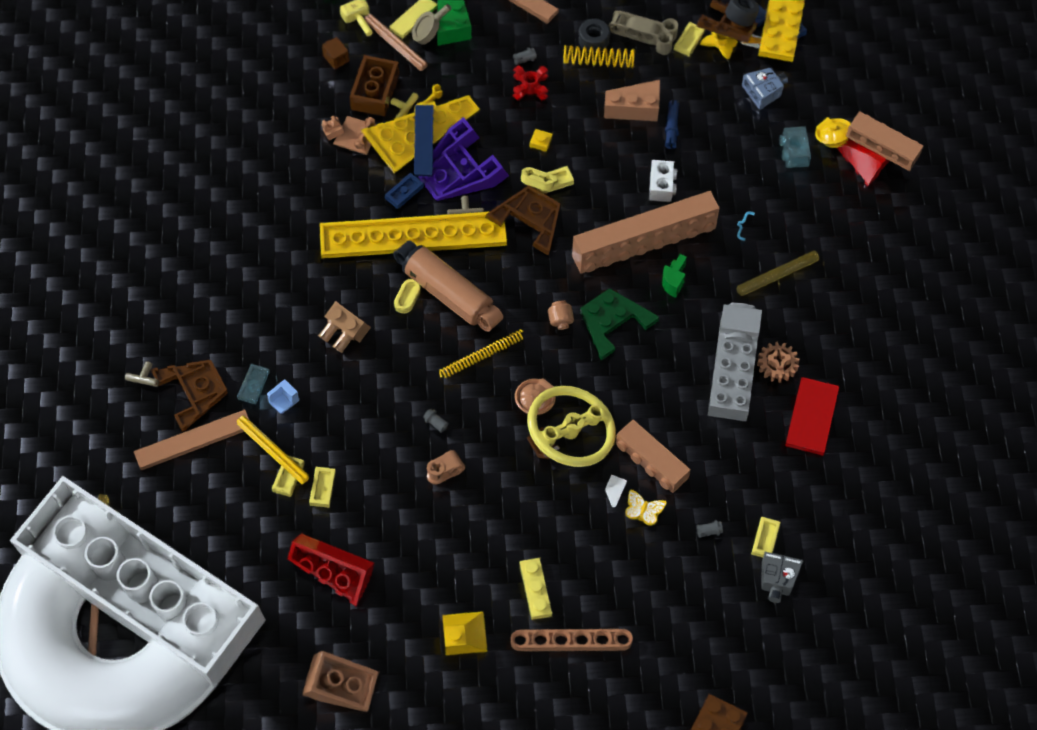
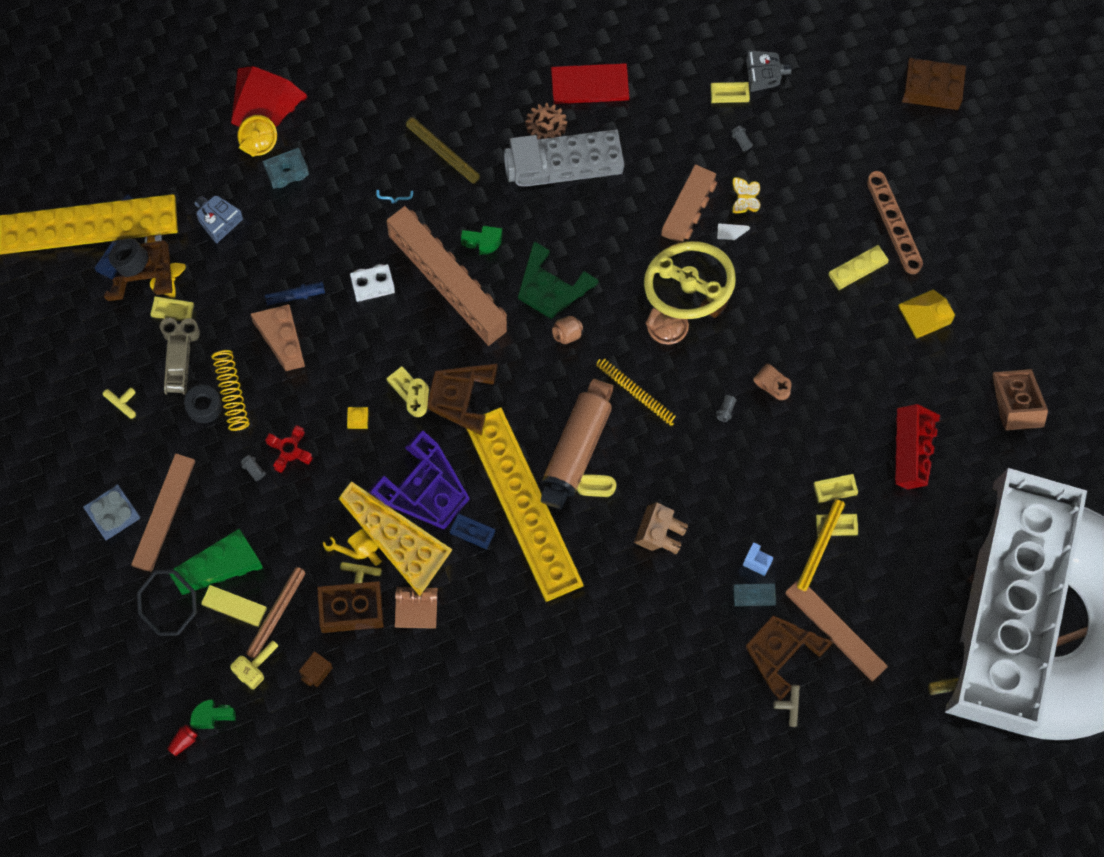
camera: 110 degrees left, 10 degrees up
nougat tile [321,116,345,140] -> none
dark tan piece [412,4,451,44] -> none
dark blue tile [414,105,433,177] -> none
dark tan piece [447,196,484,215] -> none
nougat brick [846,111,923,171] -> none

